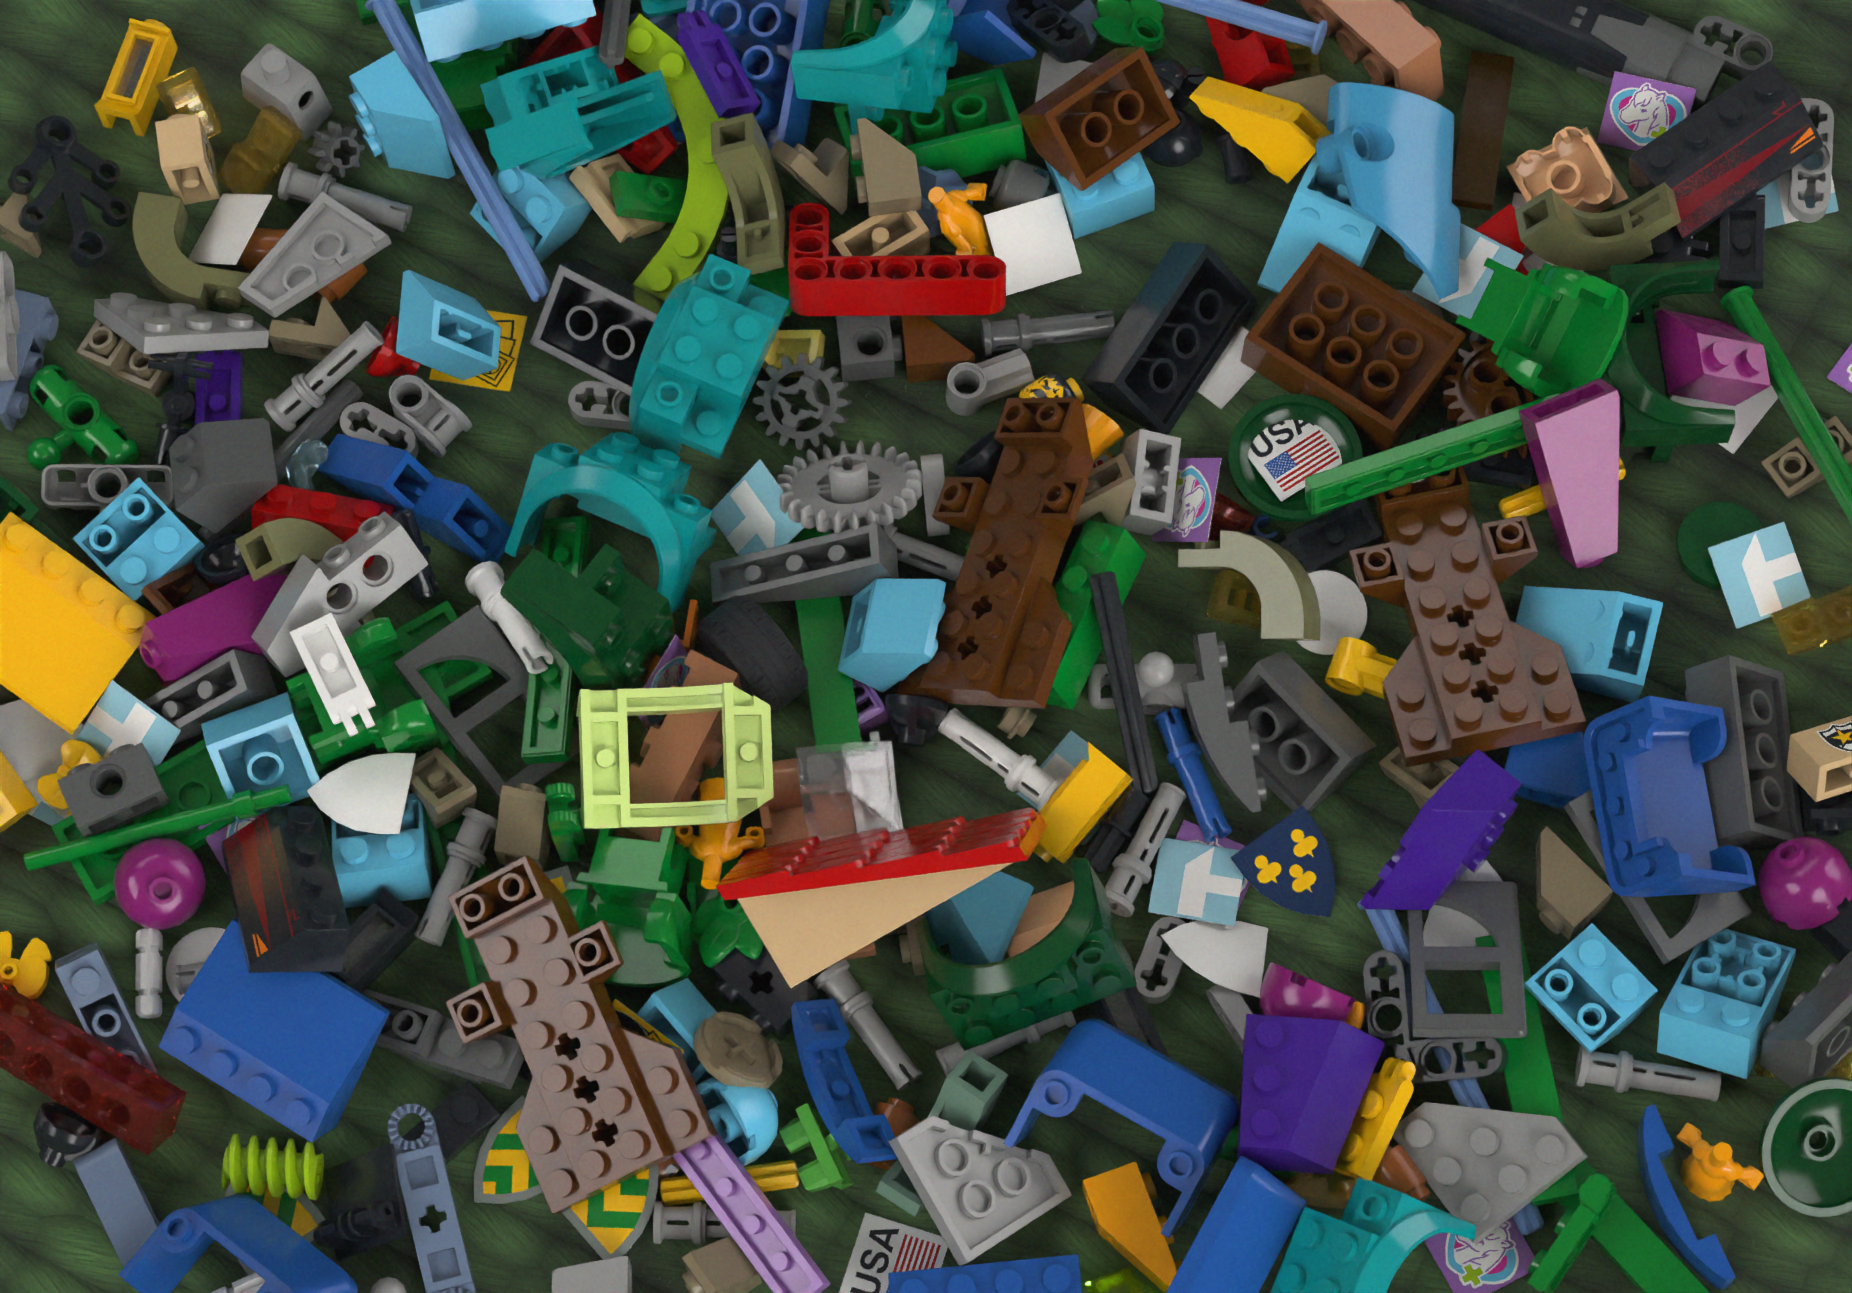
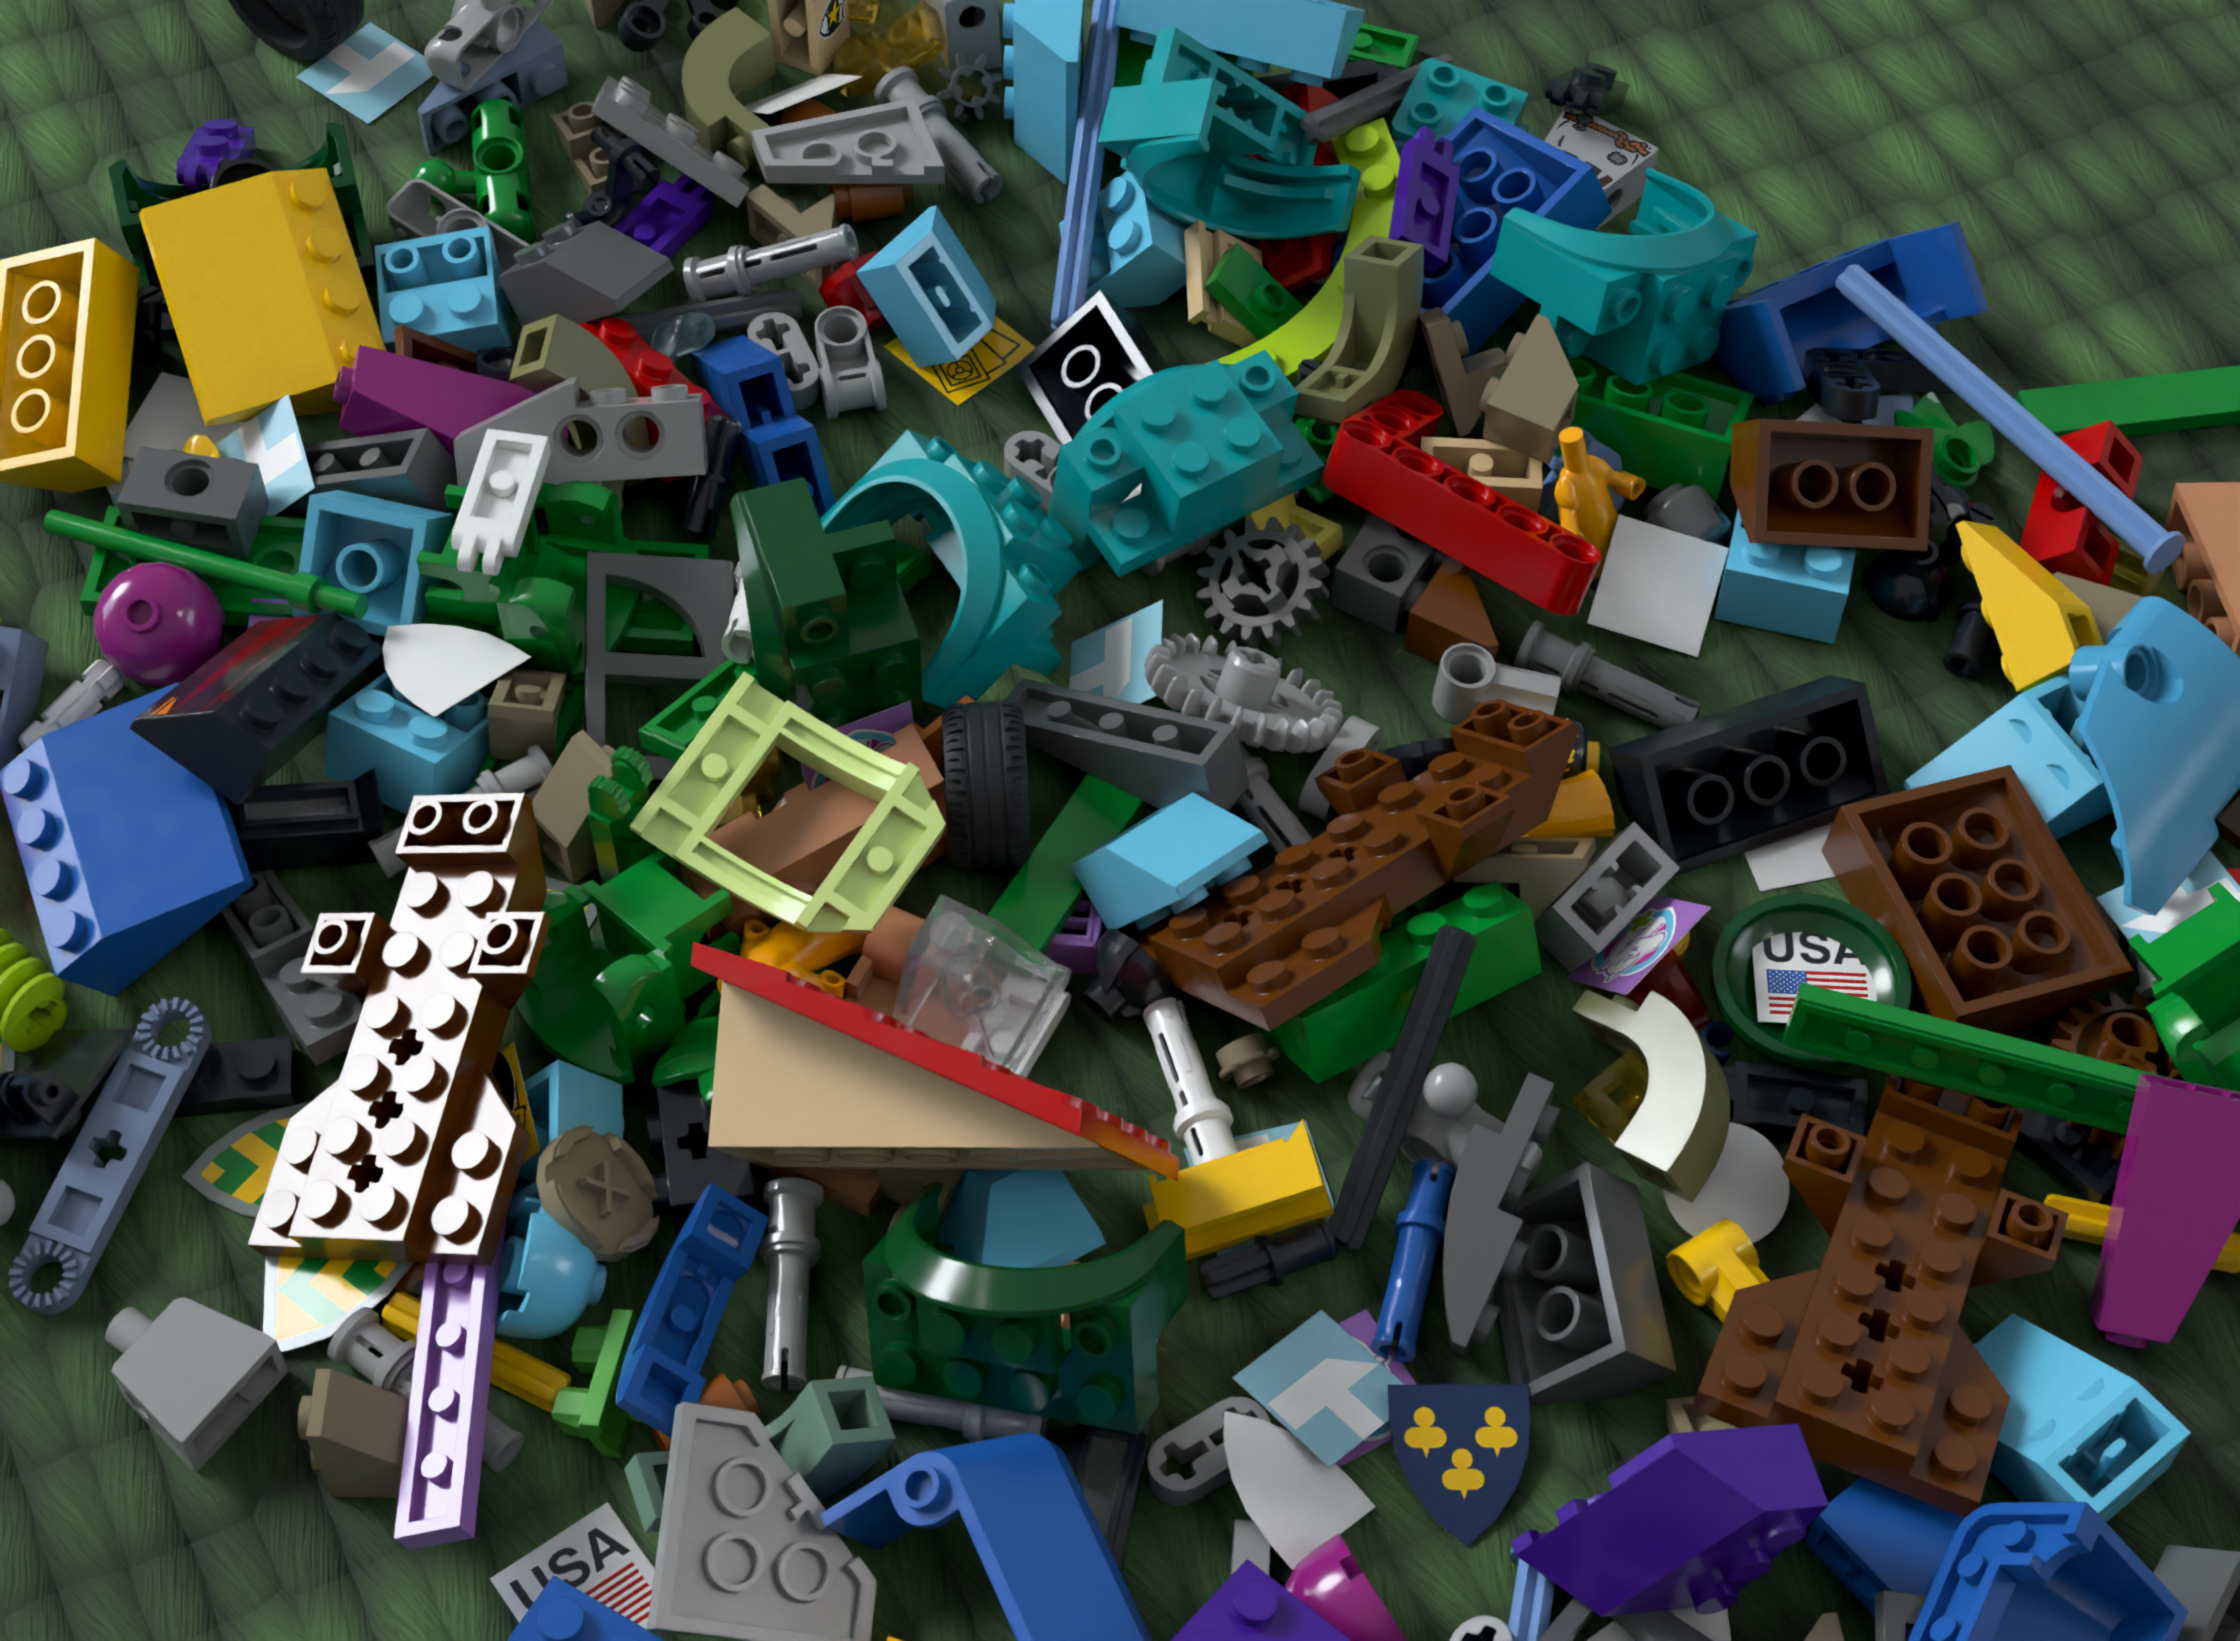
camera: 30 degrees right, 15 degrees down
light grey pin [1105,782,1187,917] -> none

